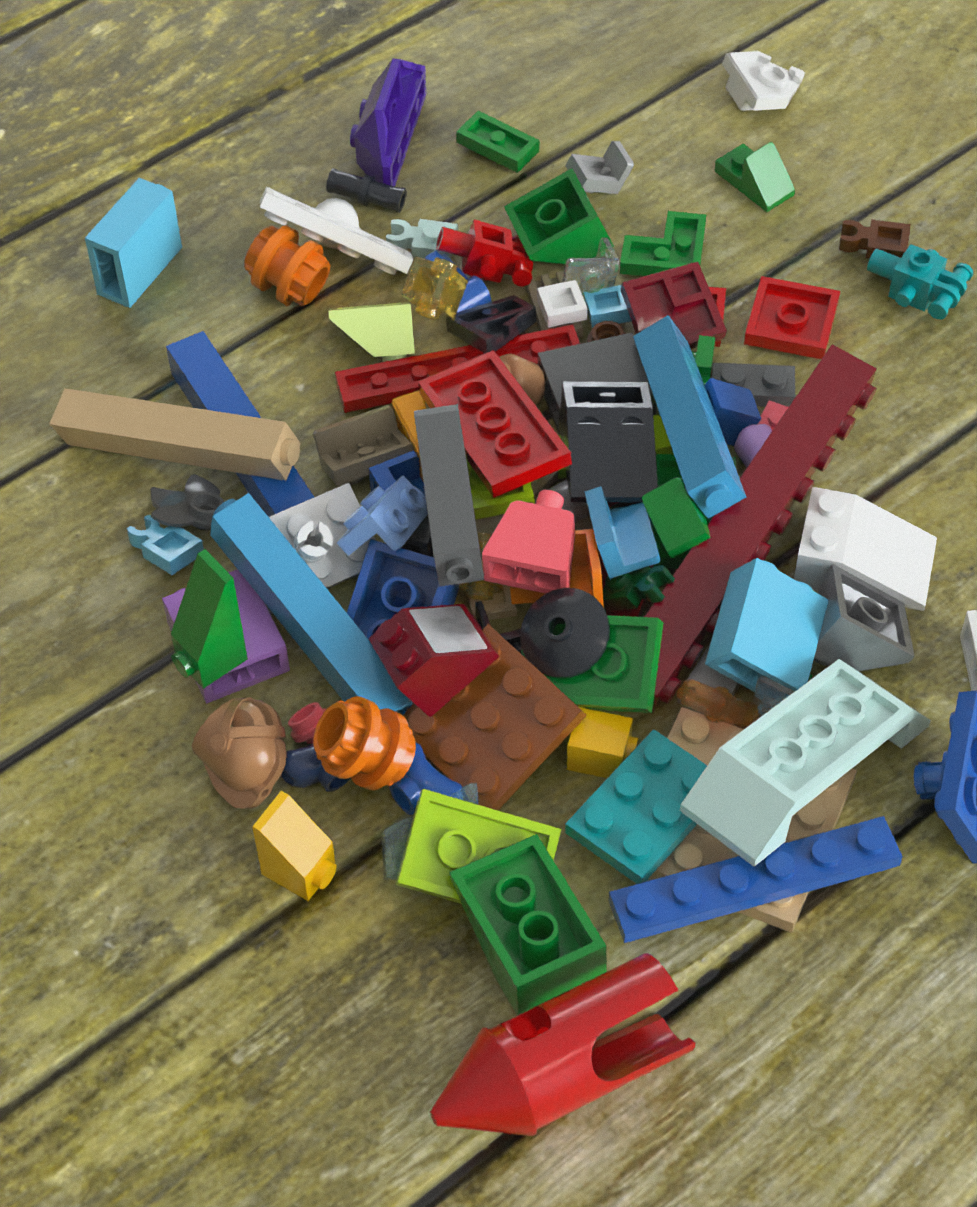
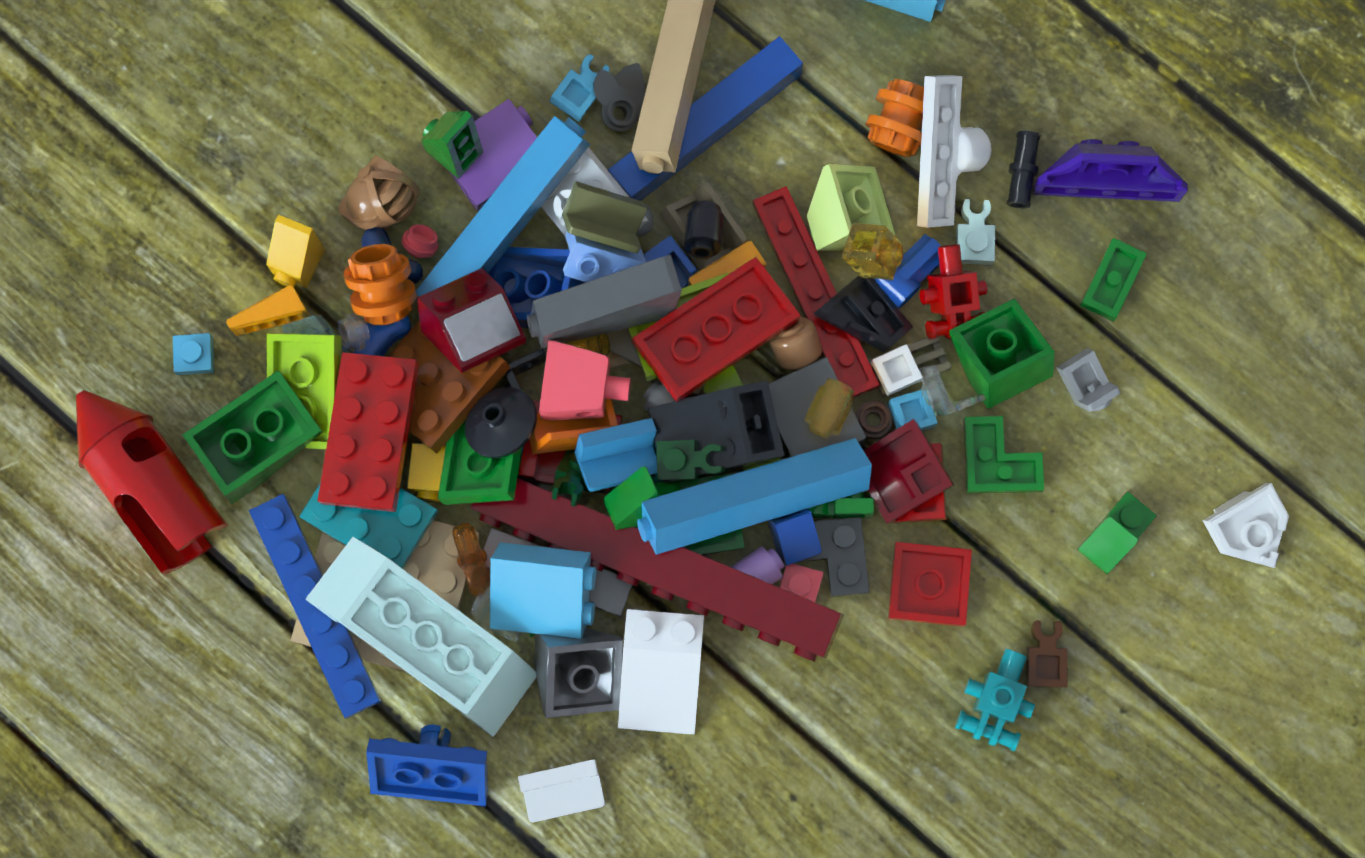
camera: 80 degrees right, 25 degrees up
none -> medium azure plate [173,333,214,375]
none -> light orange slope [226,285,311,336]
none -> red plate [318,352,420,512]
none -> clear plate [338,313,369,351]
none -> olive panel [562,181,648,254]
none -> dark green plate [656,440,725,480]
none -> black brick [684,201,724,259]
none -> clear yellow brick [804,378,855,438]

